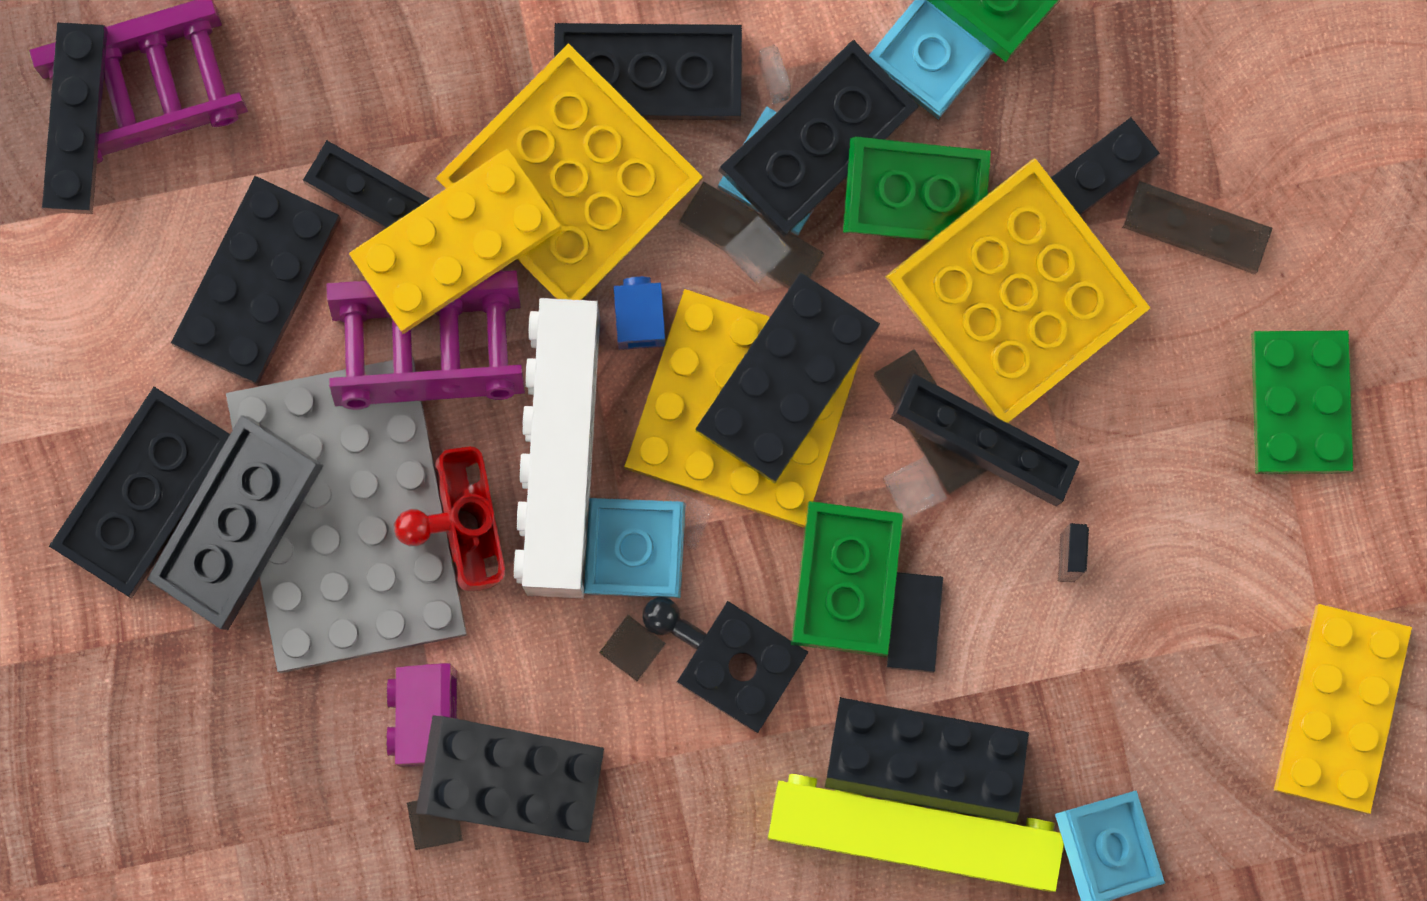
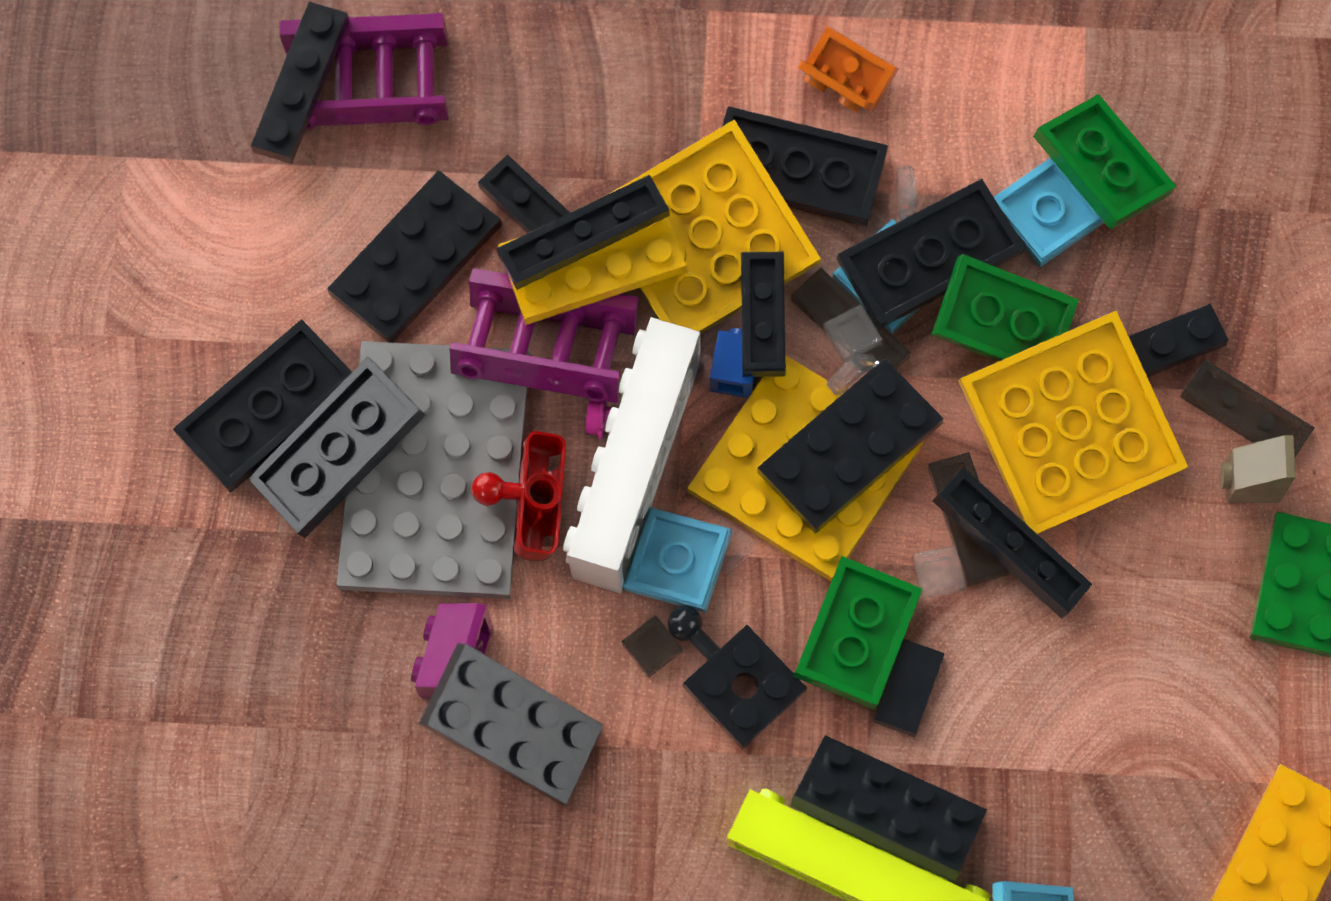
camera: 20 degrees right, 10 degrees down
clear smoke tile [407,800,464,850] -> none
black tile [1058,523,1089,582] -> none
none -> black plate [496,174,669,290]
none -> dark pink plate [586,400,612,440]
none -> black tile [741,252,786,377]
none -> clear tile [826,354,879,395]
none -> slope [1219,435,1296,503]

